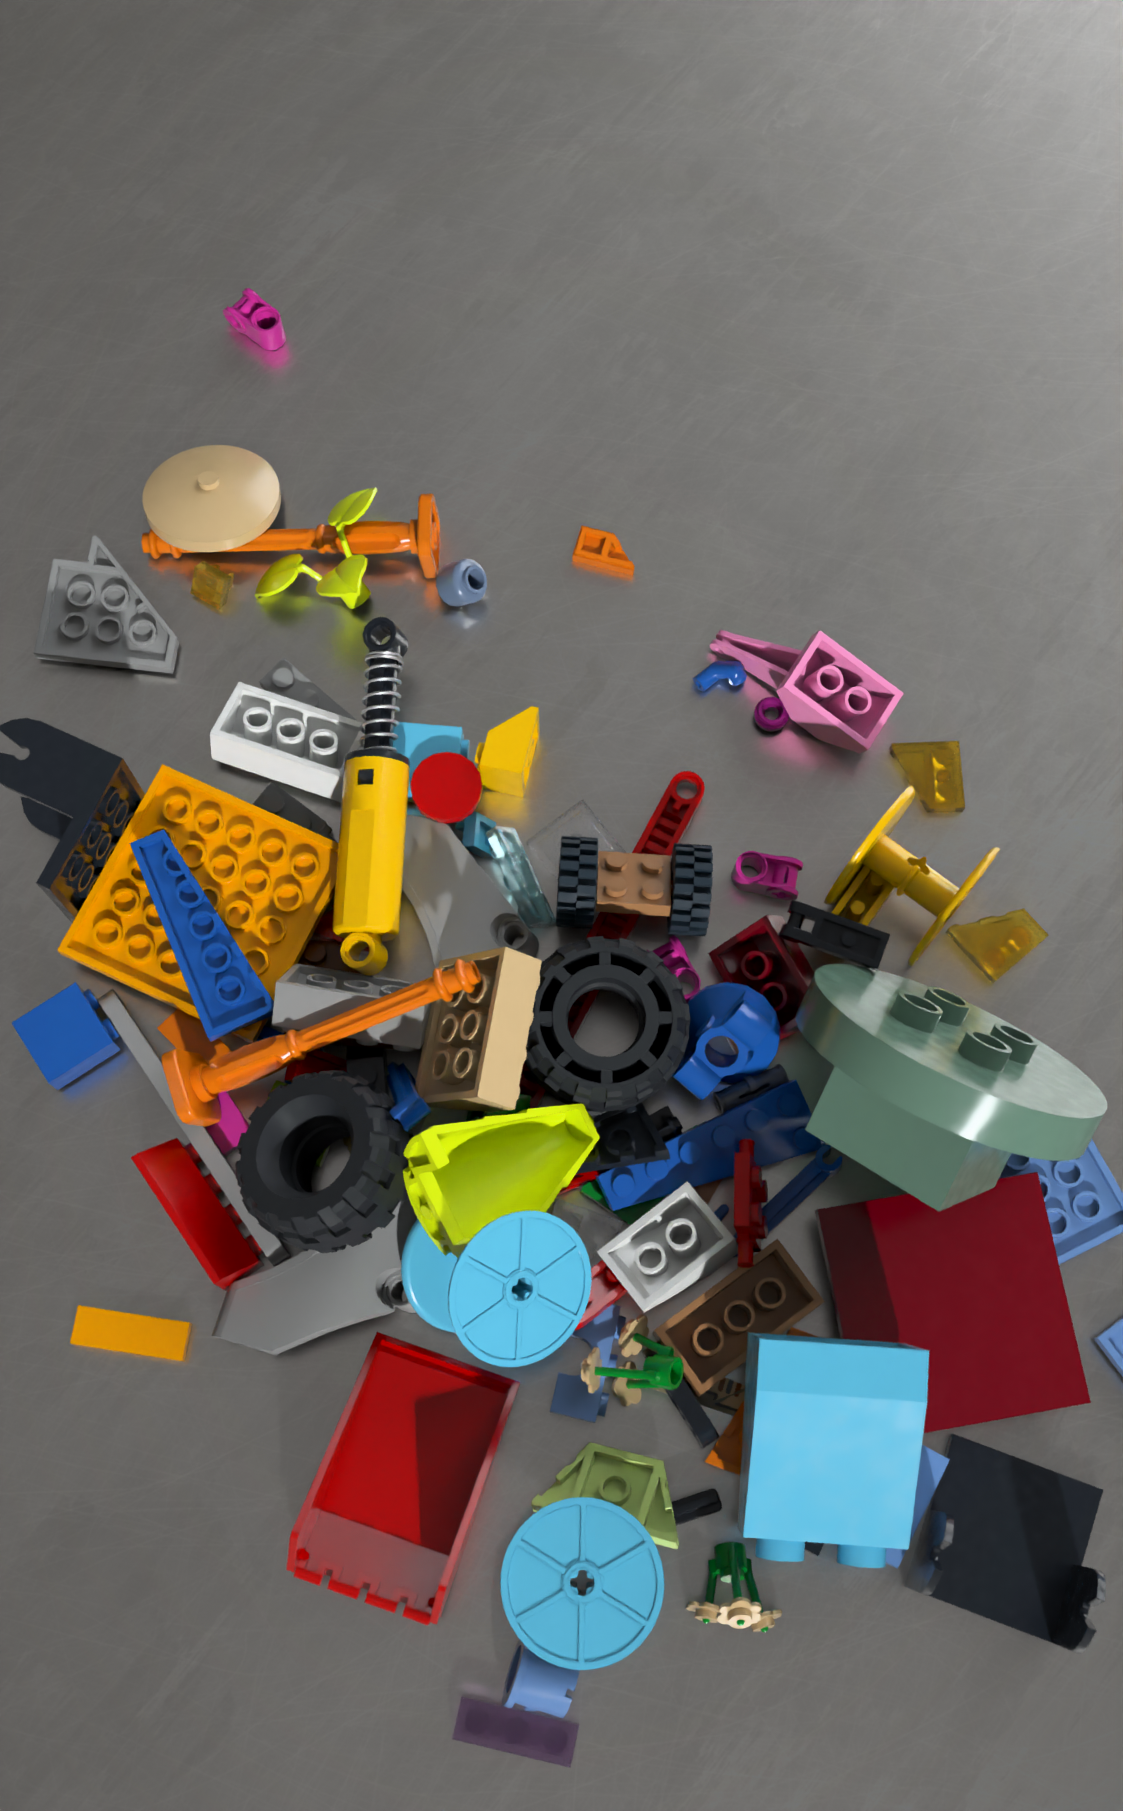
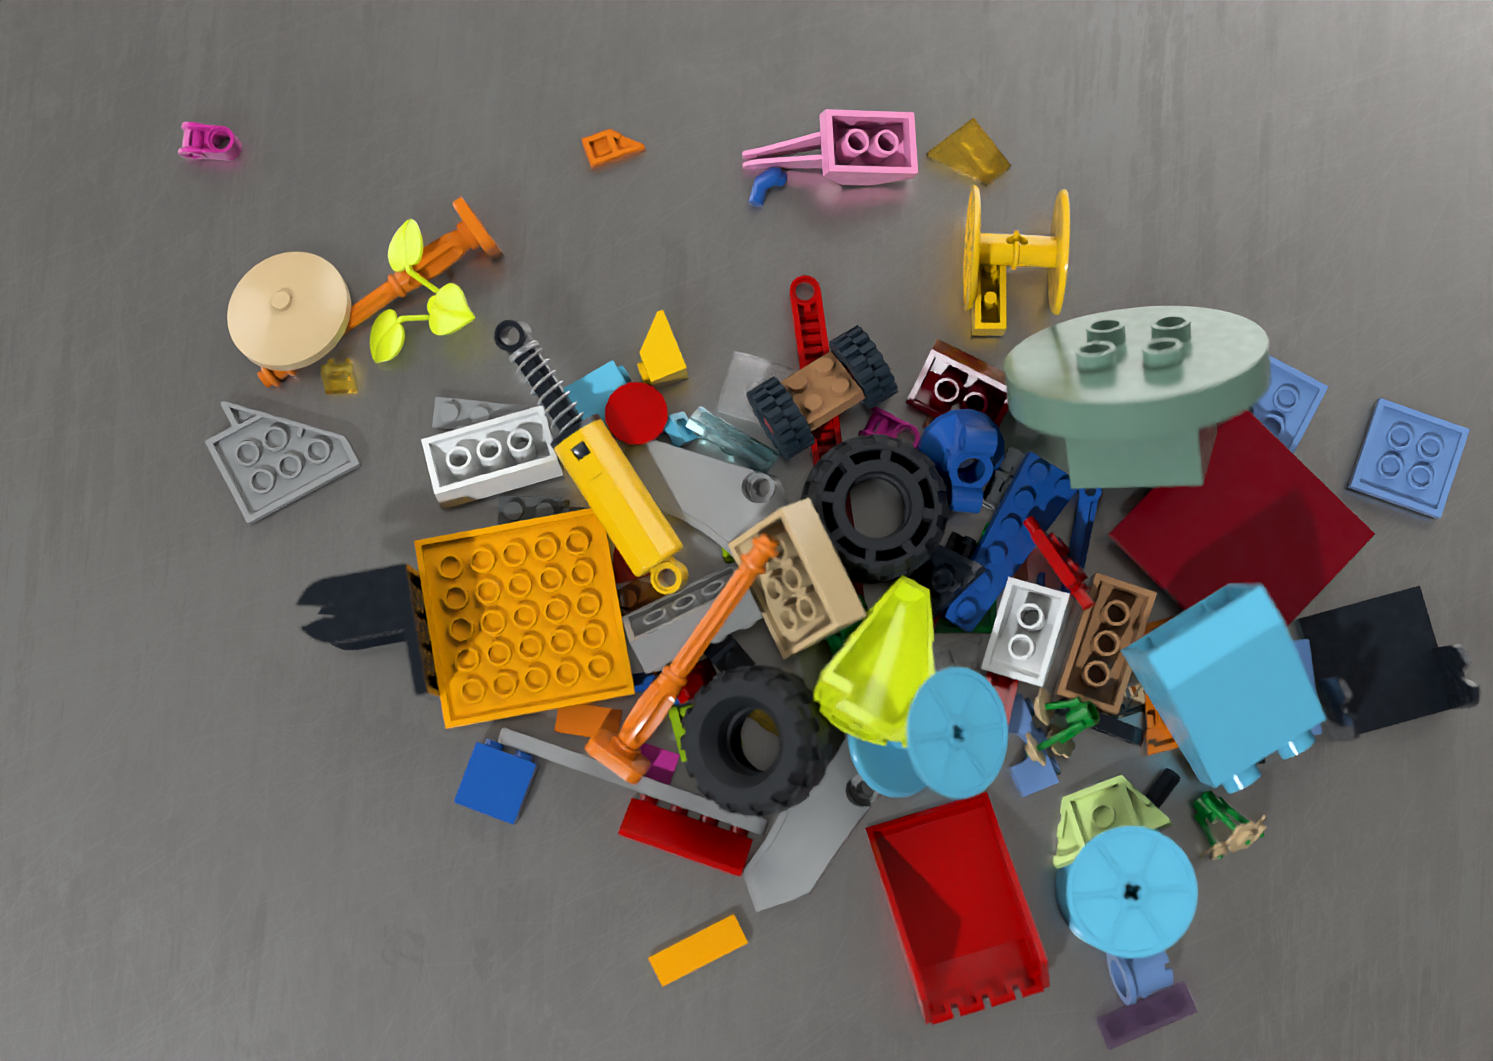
camera: 35 degrees left, 10 degrees up
blue wing [130,829,274,1042] -> none
blue piece [386,1062,432,1132] -> none
sand blue head [436,559,487,607] -> none
dark pink piece [731,851,803,900] -> none
magenta plate [754,697,789,732] -> none
black plate [779,900,890,971] -> none
clear yellow wing [945,908,1049,984] -> none

